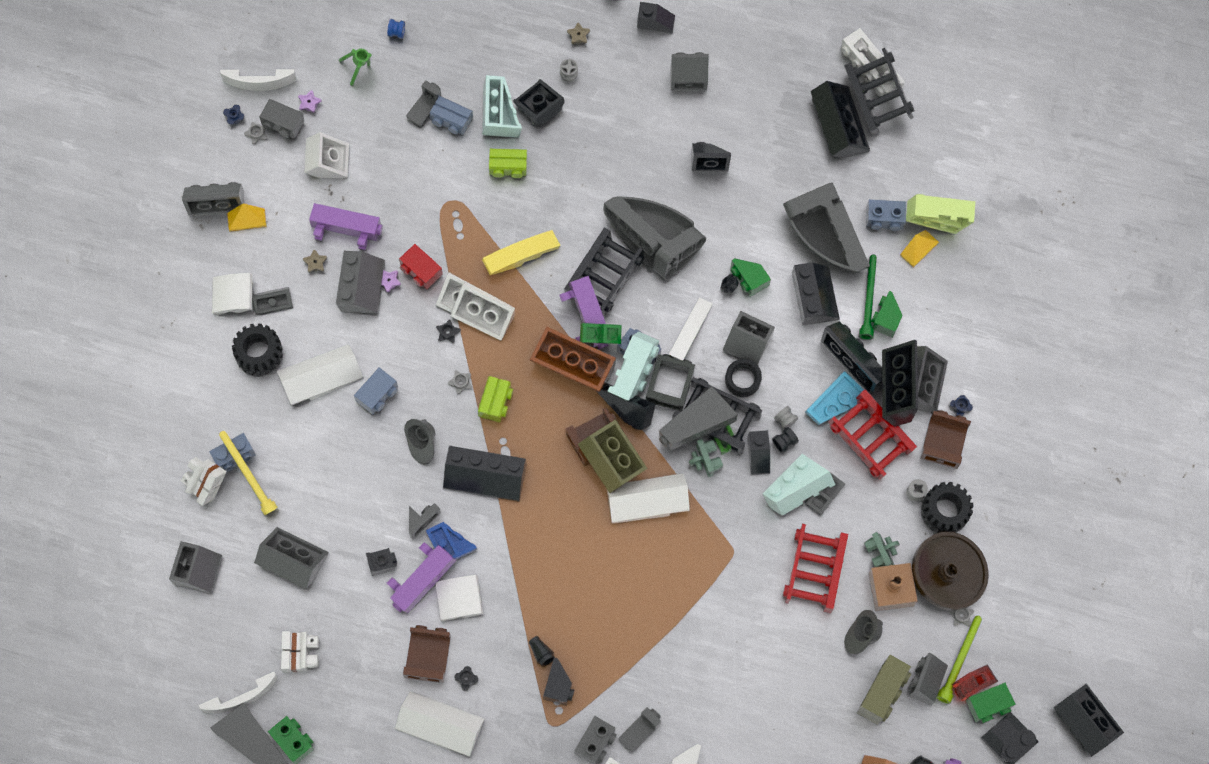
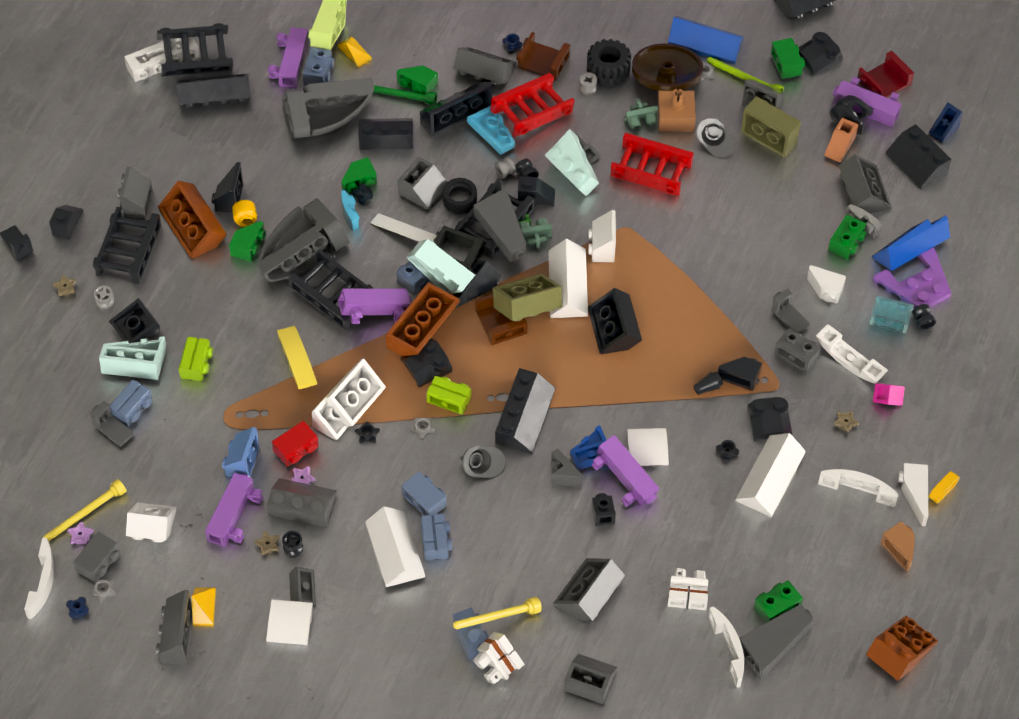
camera: 80 degrees left, 15 degrees down
black tyre [232,323,283,376] -> none
bright green plant [339,48,372,85] -> none
blue wheel [387,19,405,39] -> none
reddish brown panel [403,625,451,683] -> none
green slope [580,323,622,344] -> none
black slope [882,340,918,427] -> none
clear red slope [952,664,998,702] -> none
none -> light yellow piece [43,479,127,542]
none -> black fence [93,207,161,284]
none -> dark orange slope [158,181,227,258]
none -> medium blue slope [222,427,260,478]
none -> green slope [229,221,266,261]
none -> yellow head [232,200,257,227]
none -> medium lavender brick [268,27,309,89]
none -> black wheel [282,531,303,558]
none -> medium azure slope [341,190,360,231]
none -> black slope [400,339,452,388]
none -> sand blue brick [420,514,452,561]
none -> white slope [588,210,616,262]
none -> black slope [588,288,642,354]
none -> blue slope [668,16,744,64]
none -> black slope [747,397,792,441]

